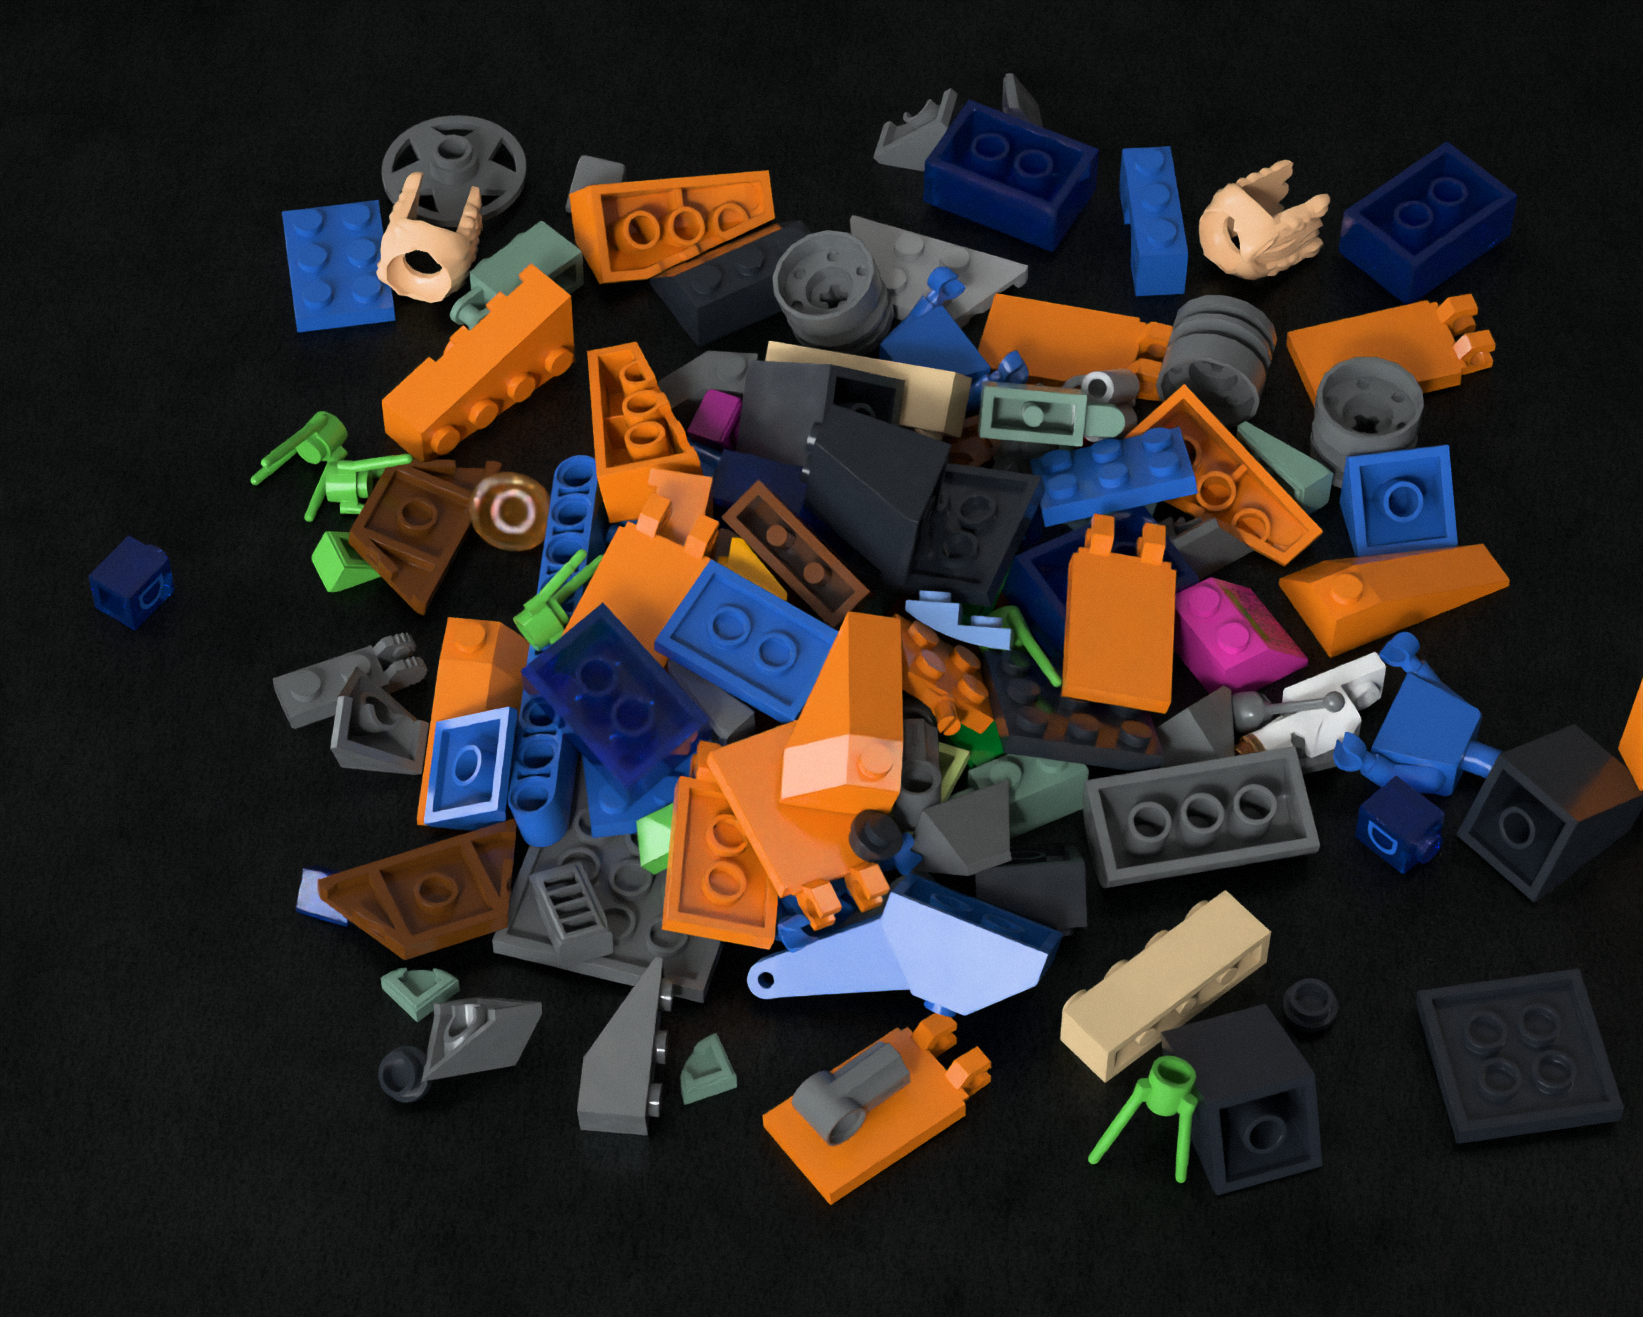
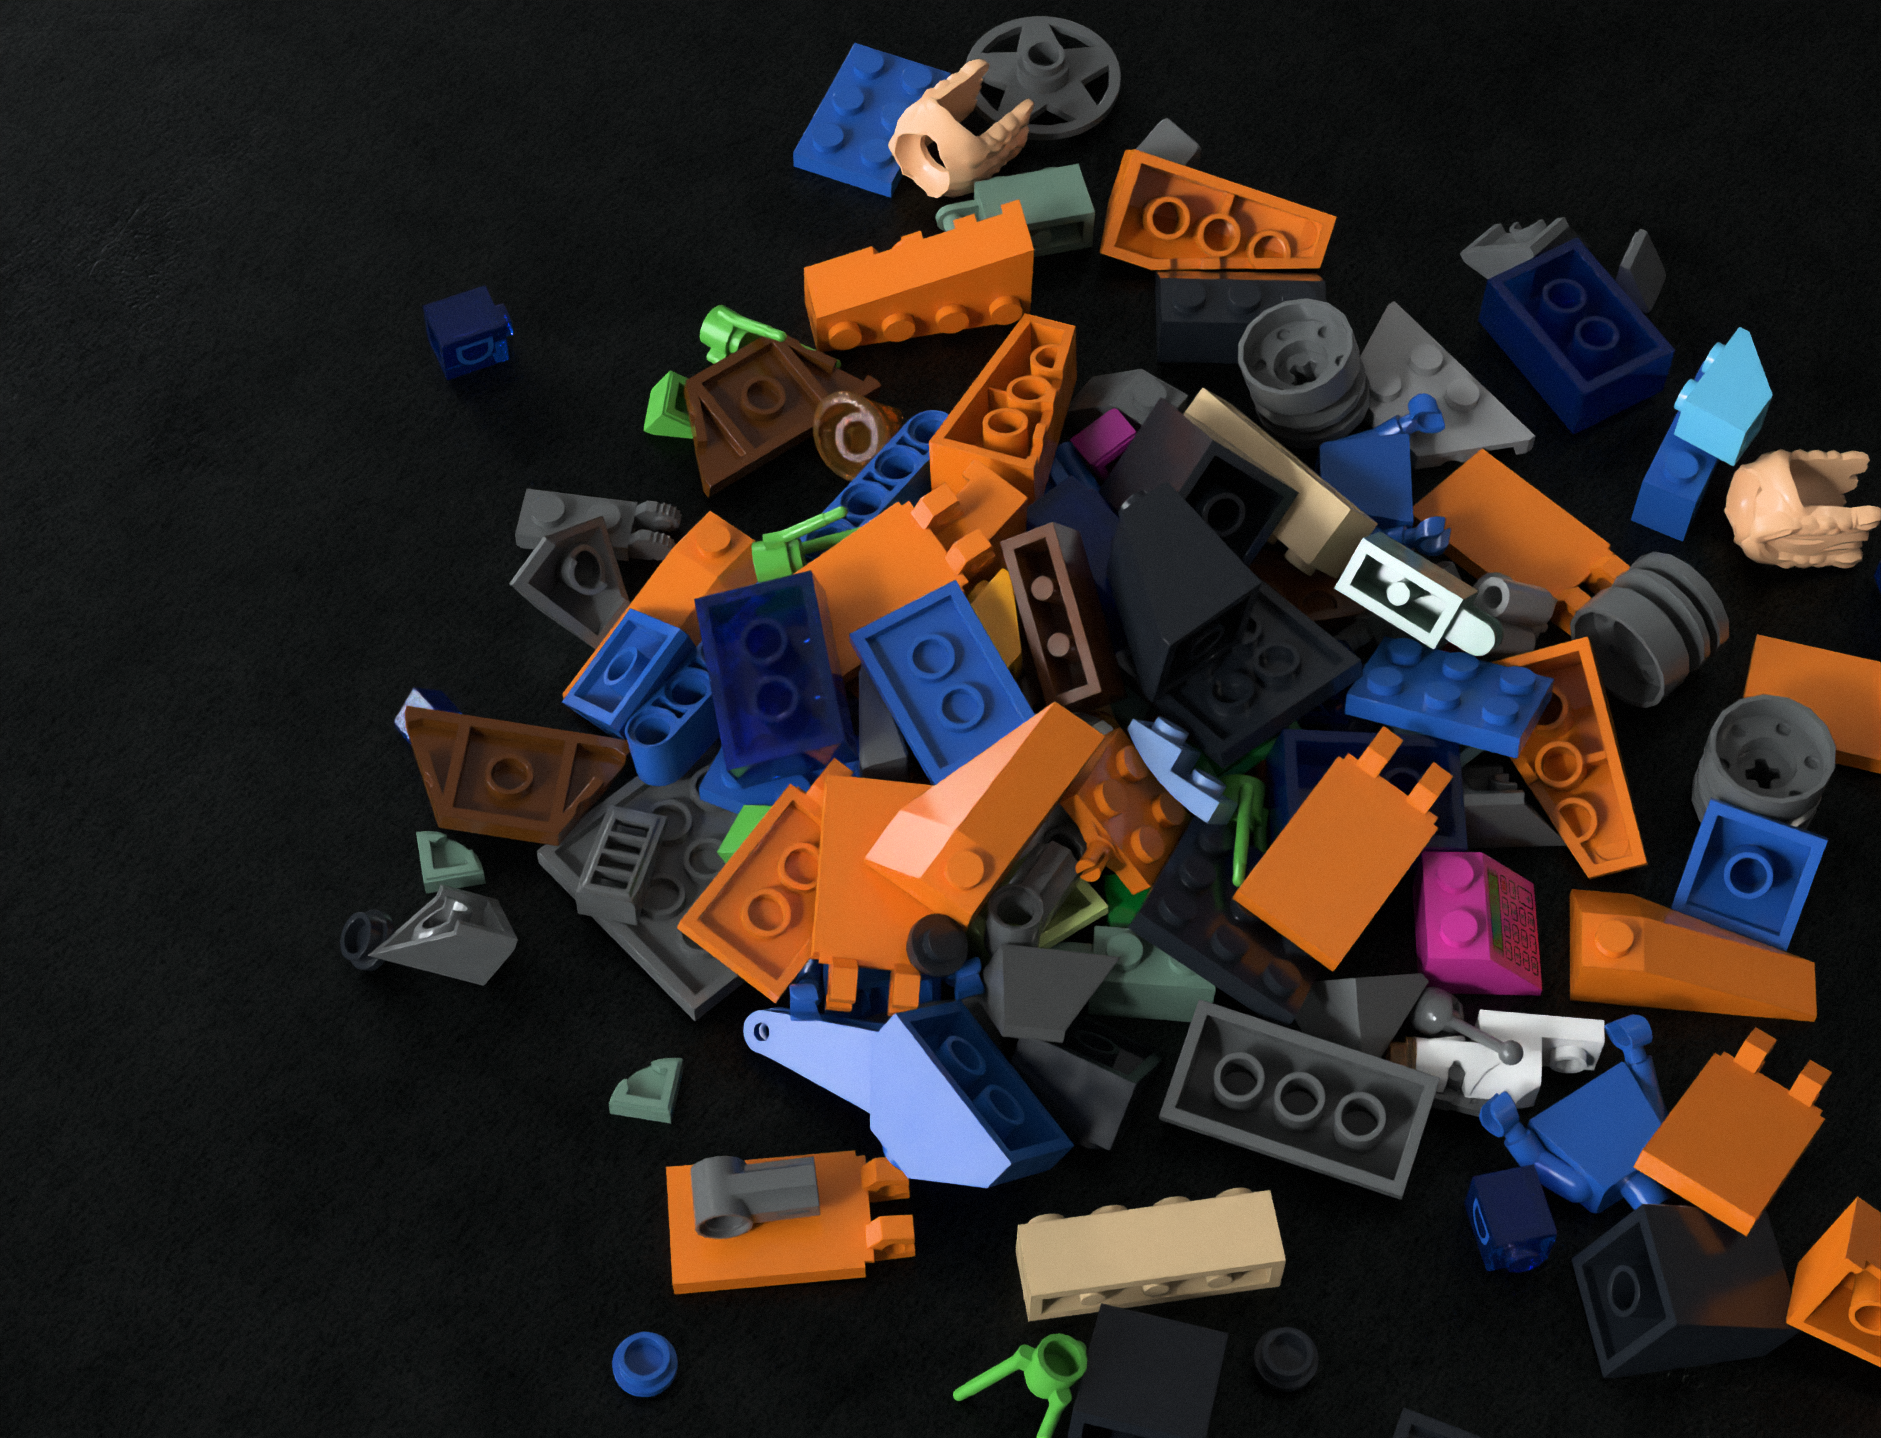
camera: 30 degrees right, 5 degrees up
bright green plant [250,411,348,522] -> none
dark grey slope [577,957,674,1135] -> none
sand green slope [1236,421,1333,515] -> none
none -> blue plate [612,1332,678,1397]
none -> orange tile [1634,1027,1832,1237]
none -> medium azure slope [1674,327,1773,467]

